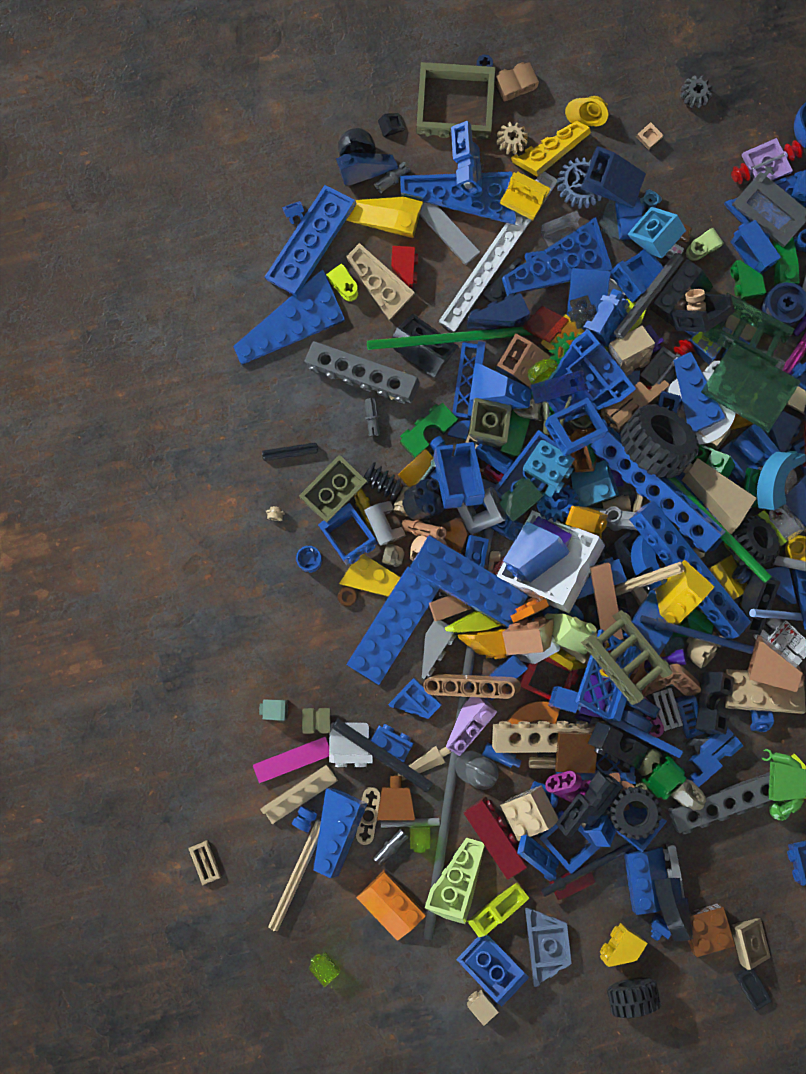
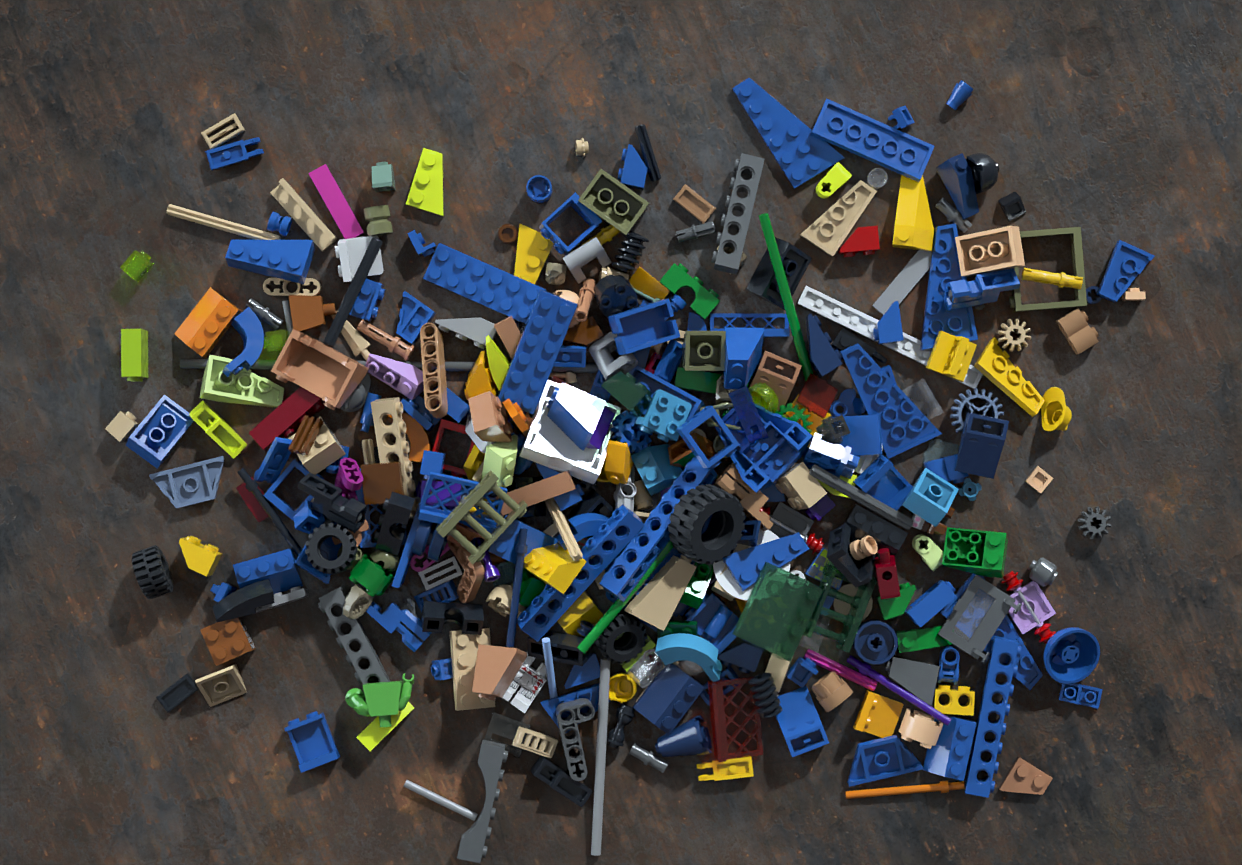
camera: 90 degrees right, 5 degrees up
none -> lime brick [121,329,148,382]
none -> blue hinge [205,137,264,171]
none -> blue arch [222,307,264,377]
none -> nougat windscreen [271,329,369,410]
none -> reddish brown tile [288,416,324,455]
none -> nougat pin [357,319,415,362]
none -> blue bracket [400,395,442,431]
none -> neon yellow wing [406,148,444,217]
none -> blue bracket [407,230,437,257]
none -> blue slope [617,144,648,190]
none -> medium nougat tile [673,184,716,224]
none -> blue plate [830,388,866,417]
none -> clear wheel [866,168,888,190]
none -> blue slope [873,301,904,345]
none -> dark red torso [875,548,901,599]
none -> green slope [942,527,1008,578]
none -> blue cone [946,80,974,110]
none -> light nougat brick [955,226,1025,277]
none -> yellow pin [1021,267,1083,290]
none -> dark grey head [1027,557,1059,587]
none -> blue wing [1096,240,1154,302]
none -> light nougat plate [1122,288,1146,301]

